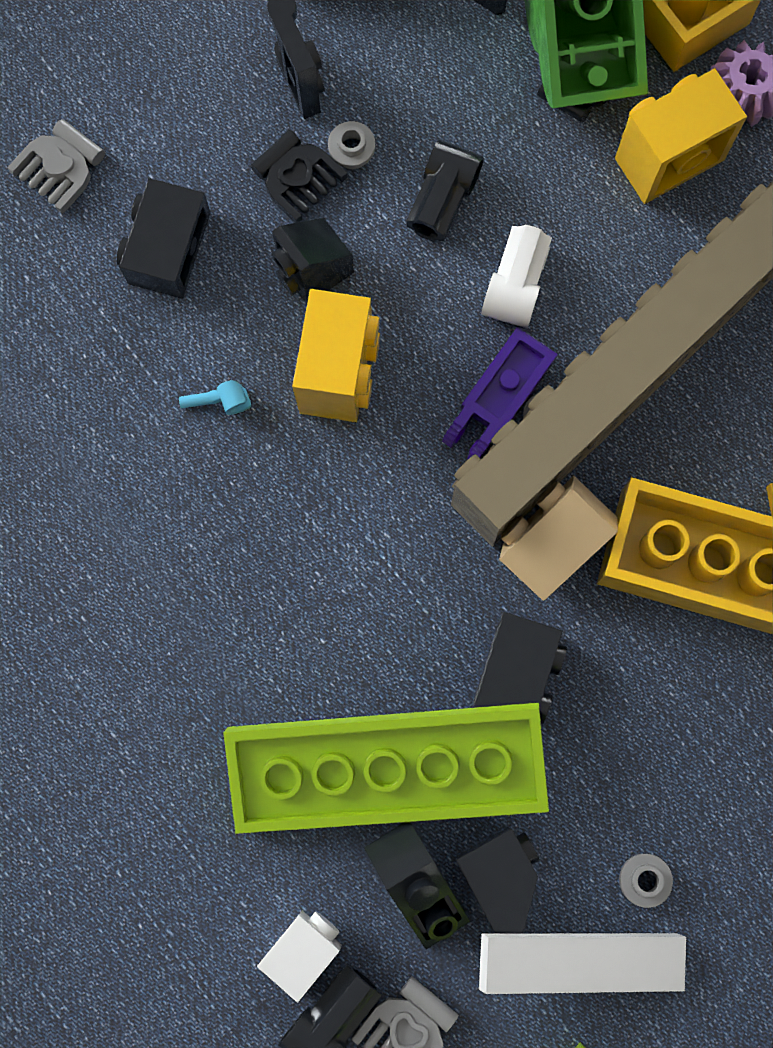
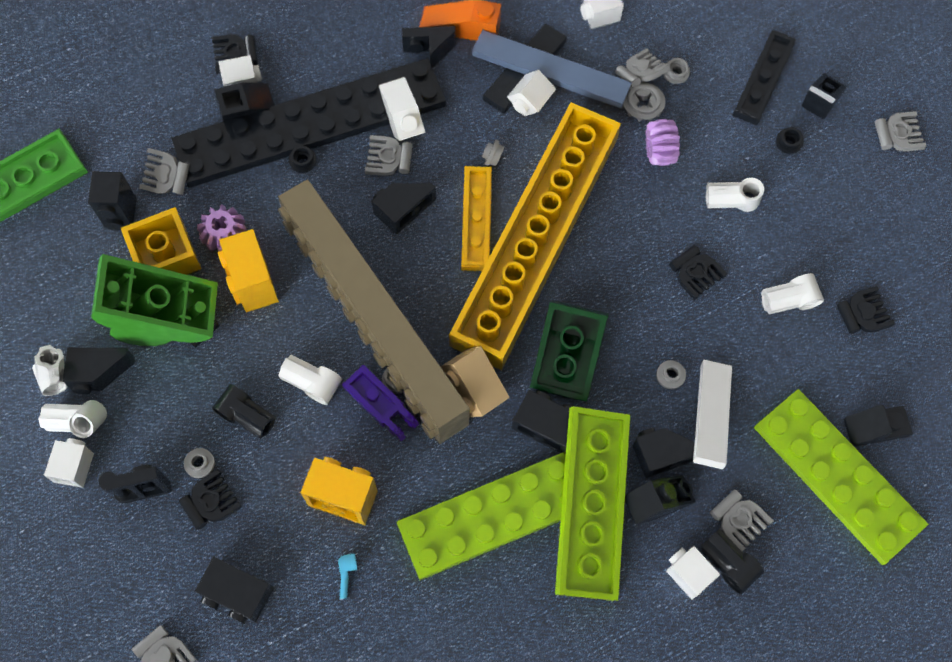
camera: 85 degrees left, 10 degrees down
black slope [271,218,354,304] -> none
none -> lime plate [396,452,566,580]
none -> dark green slope [530,300,609,402]

